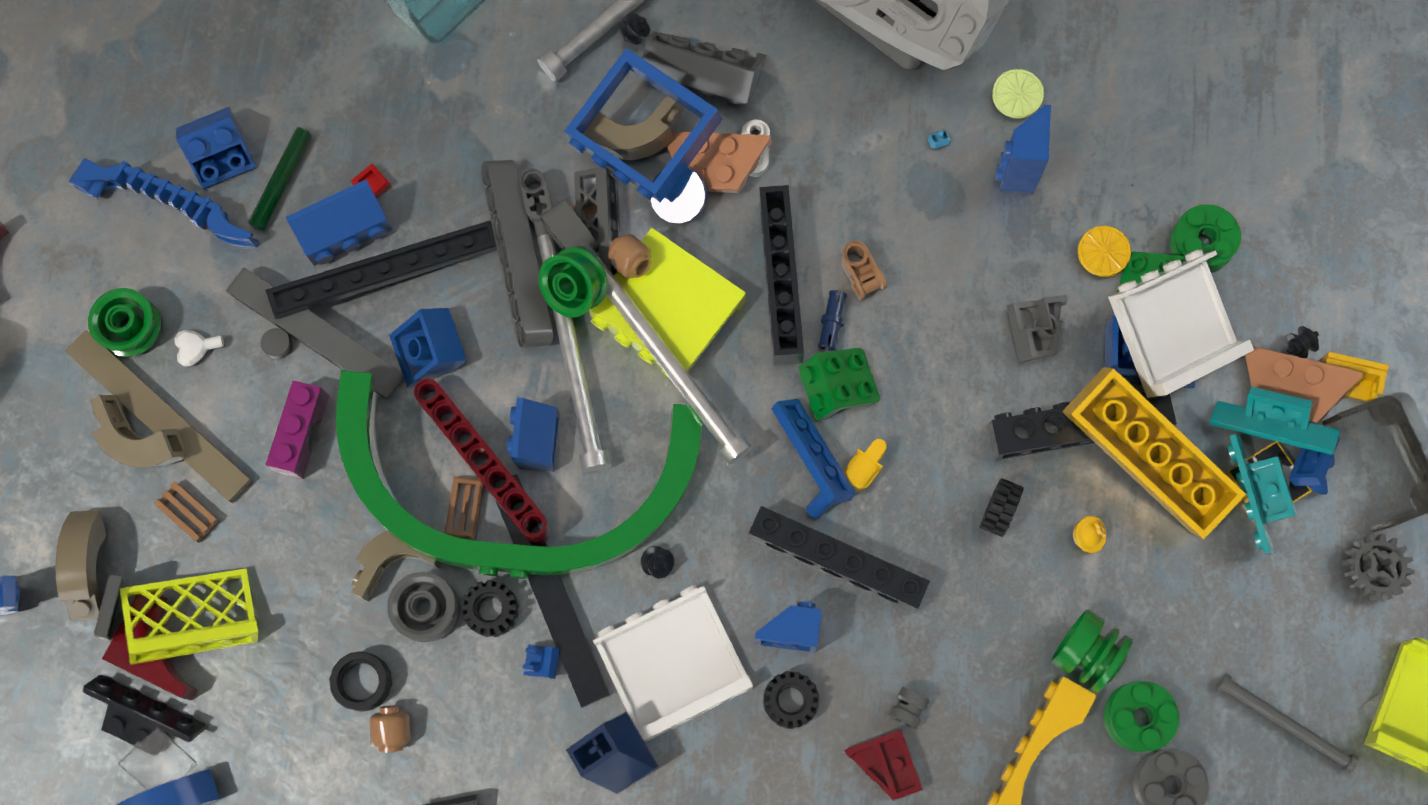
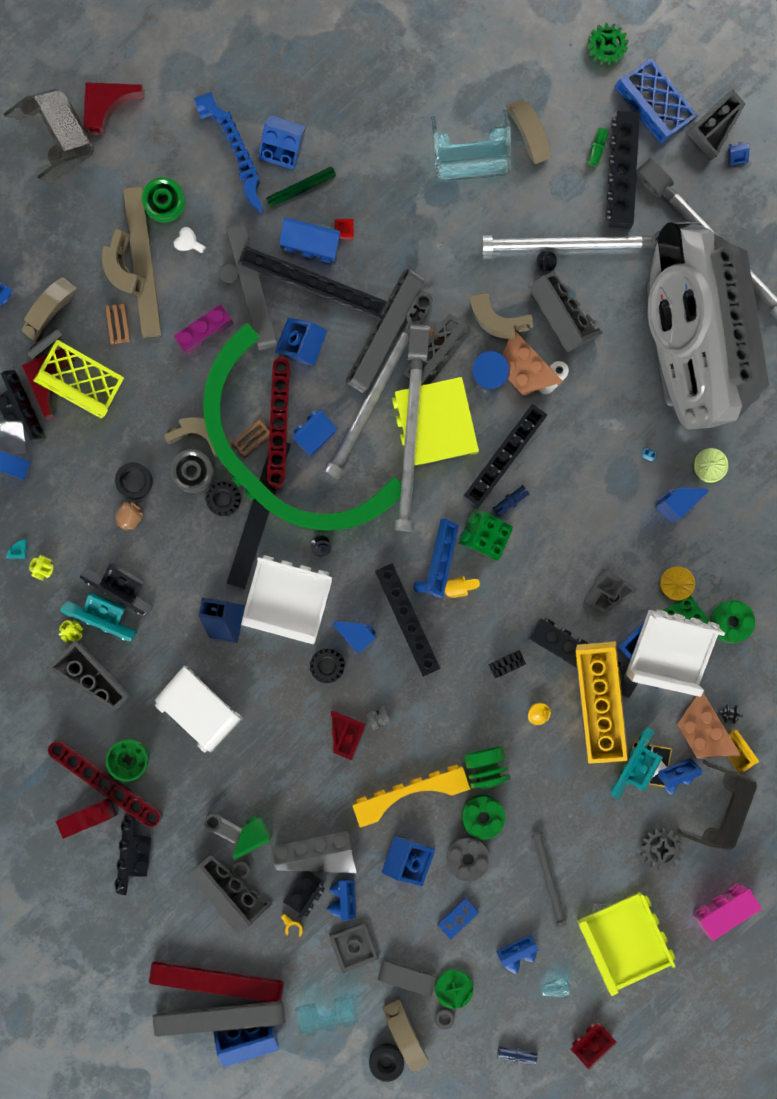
camera: 35 degrees right, 10 degrees up
blue tile [523,645,560,679] -> none
green wheel [538,247,609,317] -> none
blue window [564,48,723,203] -> none
medium nougat head [608,234,652,278] -> none
medium nougat piece [840,241,887,300] -> none
teal bracket [1209,387,1341,455] -> none

